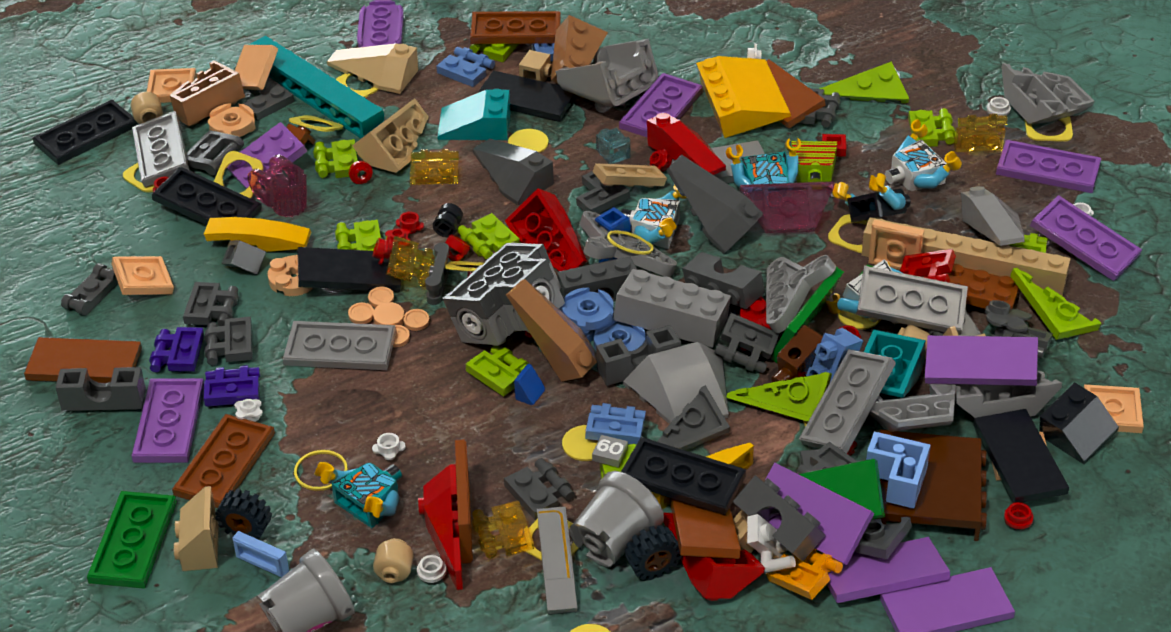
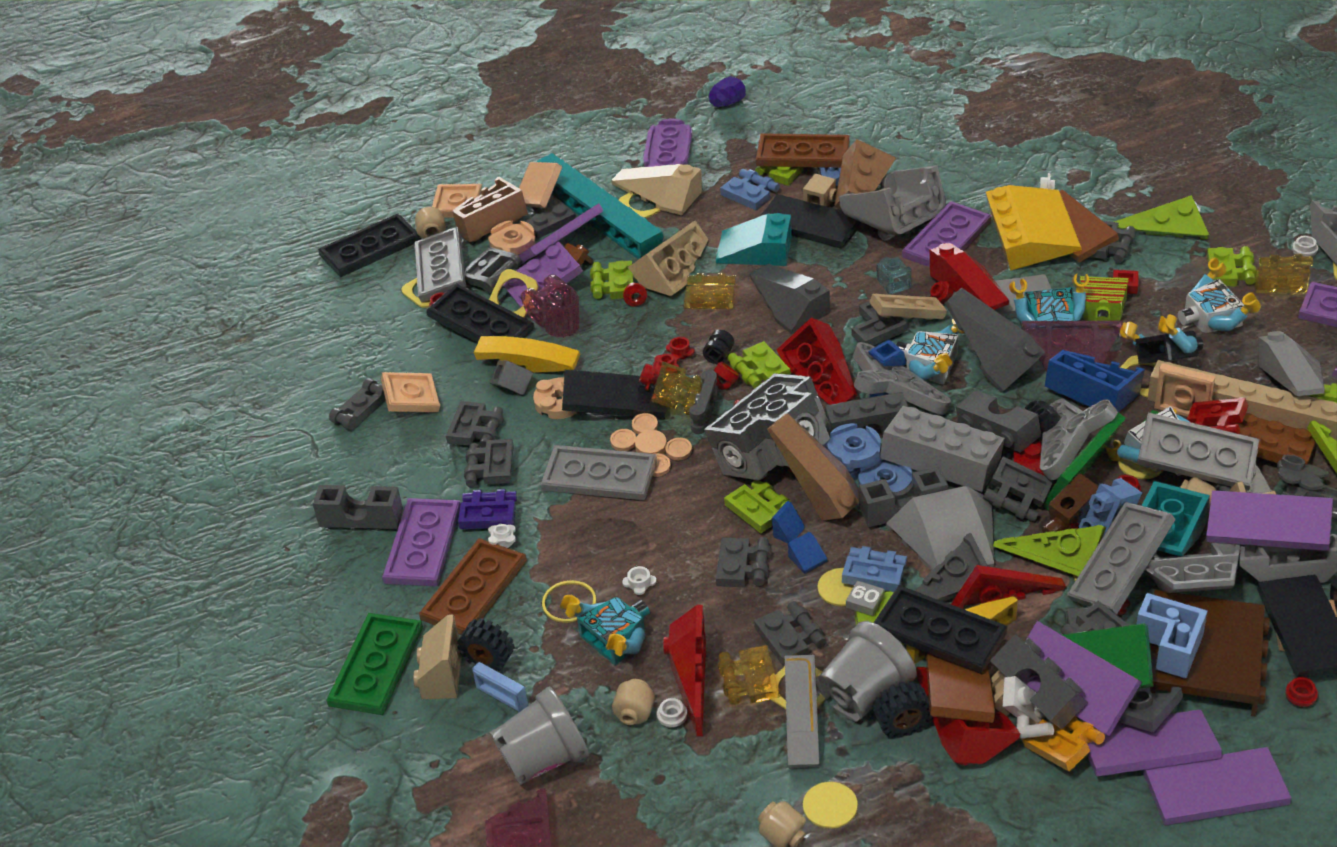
camera: 10 degrees right, 0 degrees up
dark orange tile [24,337,142,383] -> none
dark purple plate [149,327,204,372] -> none
light yellow piece [289,115,344,132] -> none
lime plate [335,220,381,251] -> none
light yellow piece [445,261,484,271] -> none
dark orange tile [455,439,473,564] -> none
light yellow piece [508,129,548,153] -> none
light yellow piece [607,230,654,255] -> none
none -> medium lavender tile [518,203,603,265]
none -> dark grey plate [716,537,771,587]
none -> blue slope [788,532,828,574]
none -> red wing [951,565,1066,609]
none -> black plate [1024,400,1060,433]
none -> blue wedge [1045,350,1145,413]

